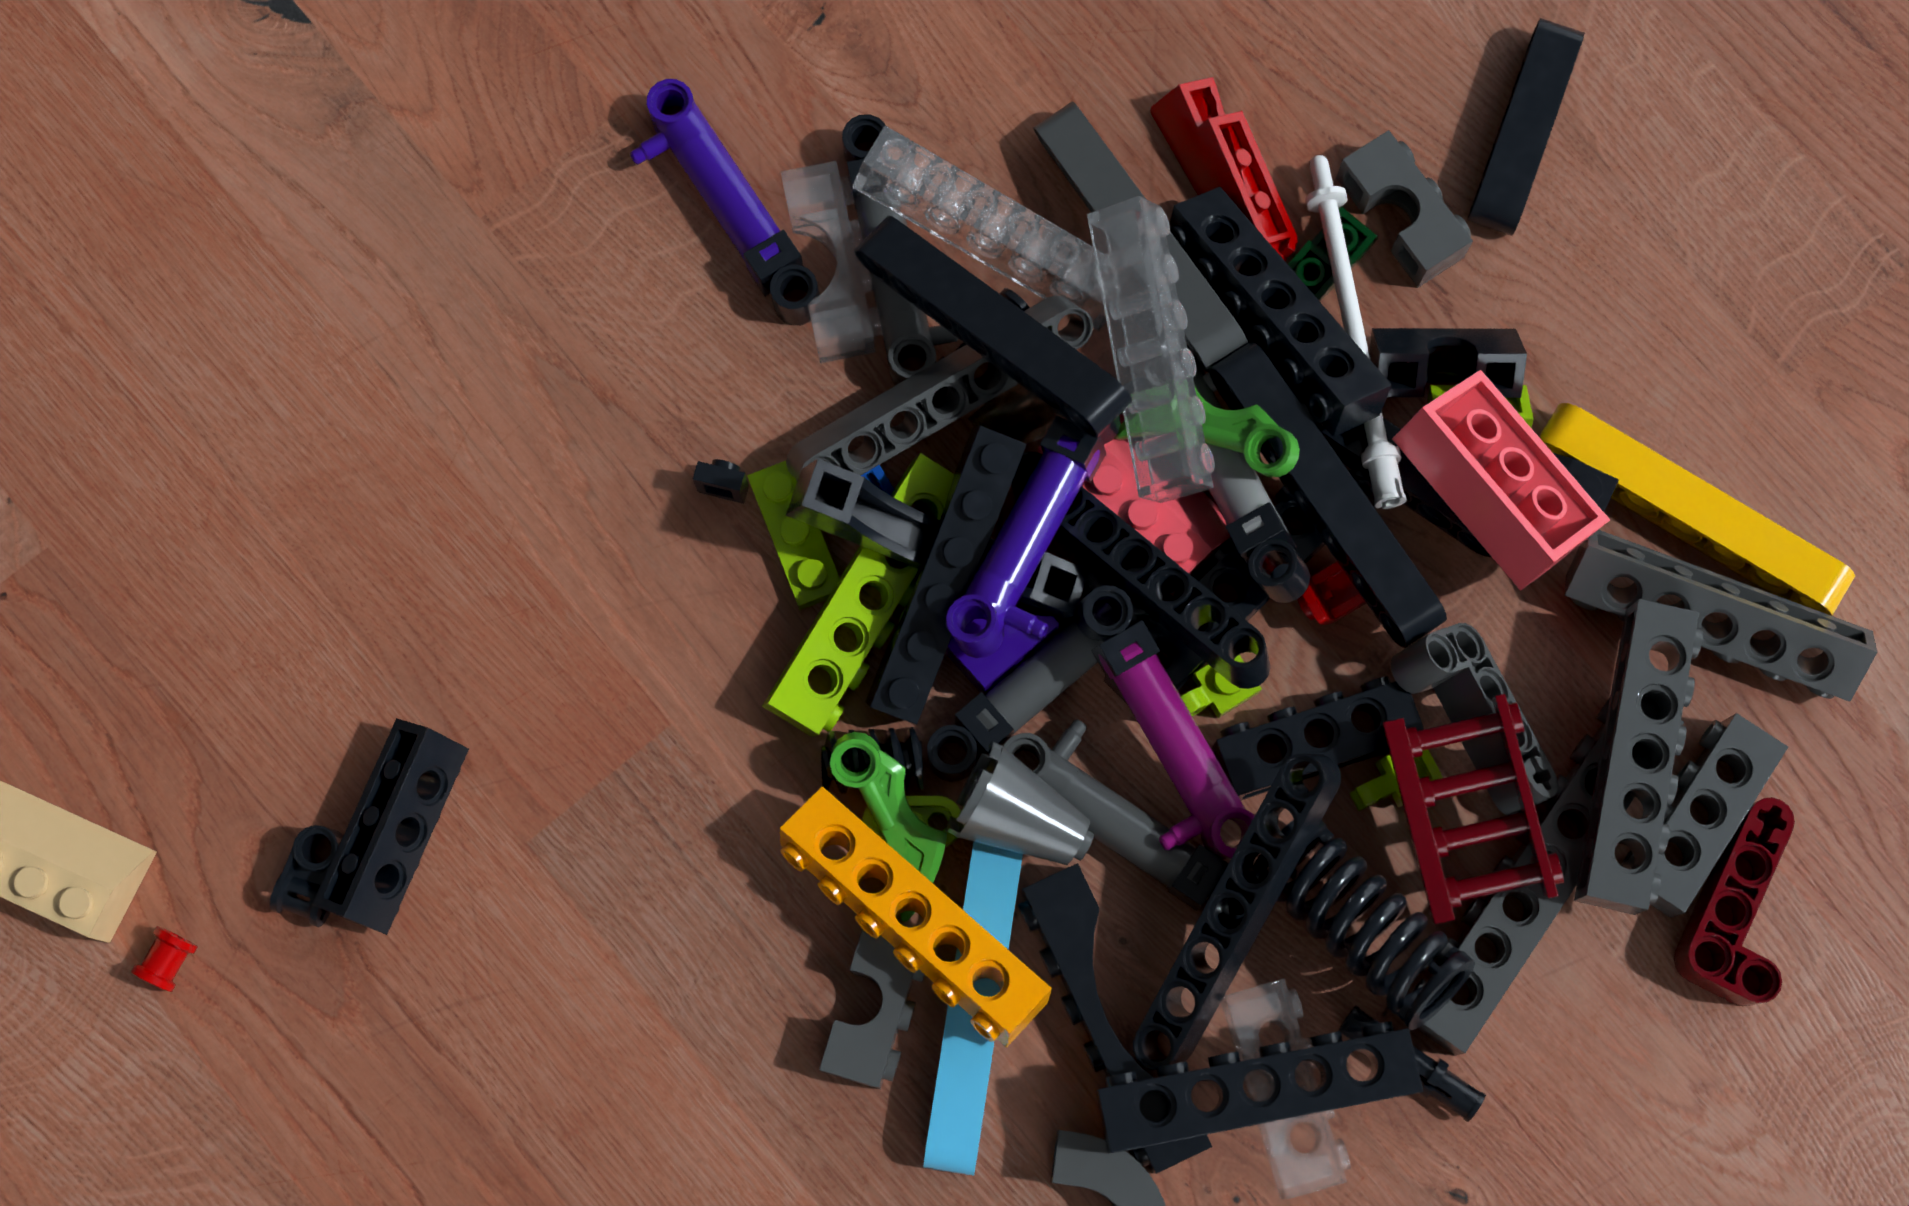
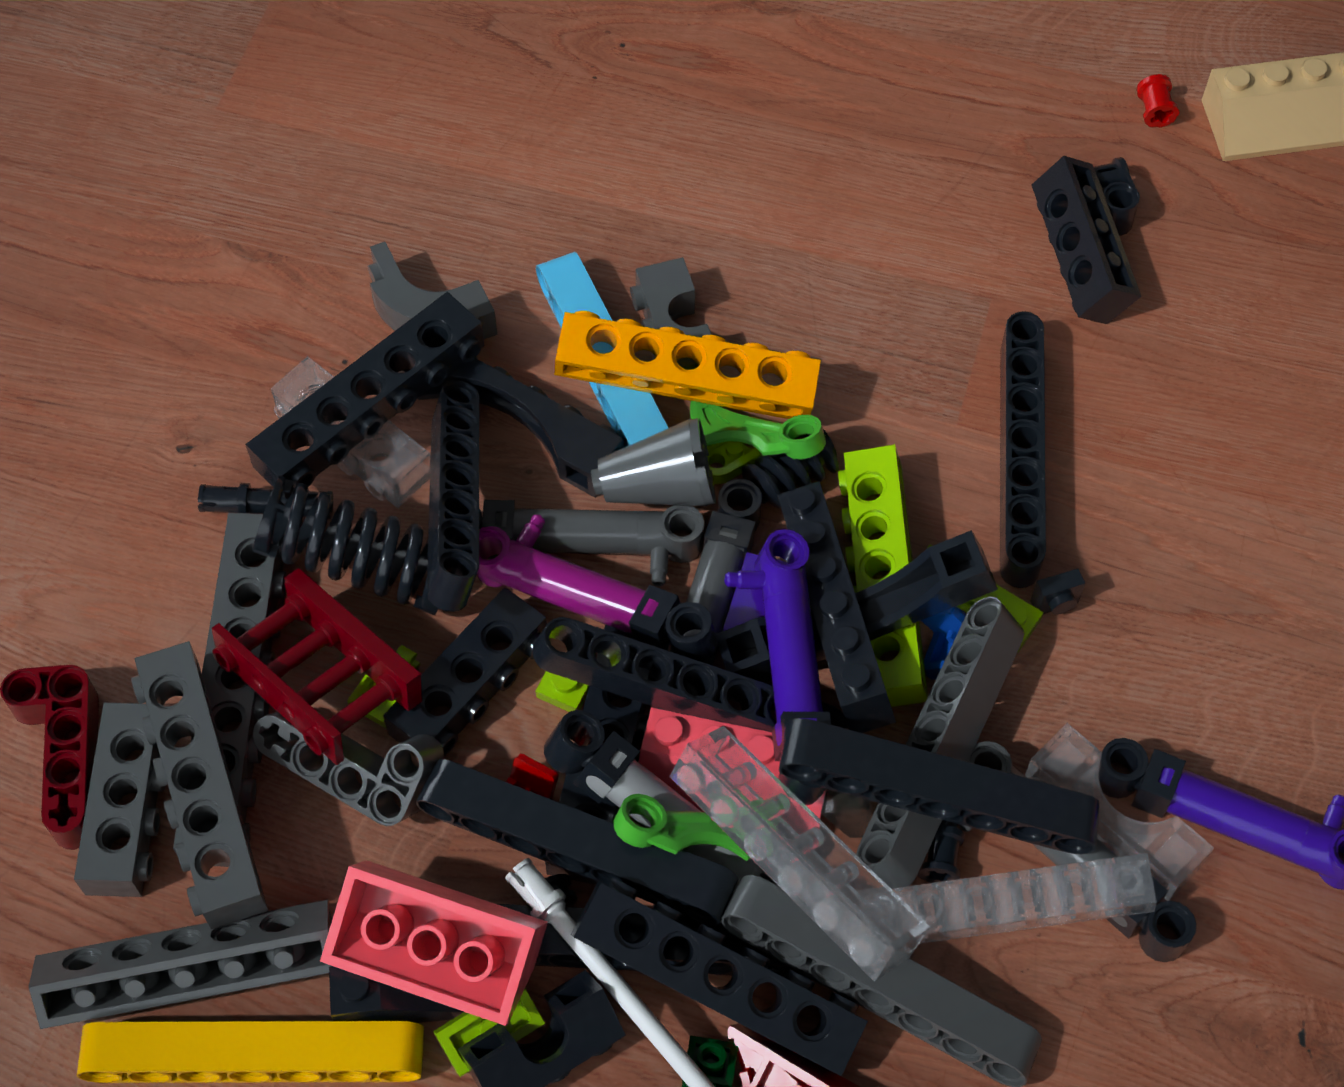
camera: 145 degrees right, 15 degrees down
none -> black beam [1000,311,1046,588]

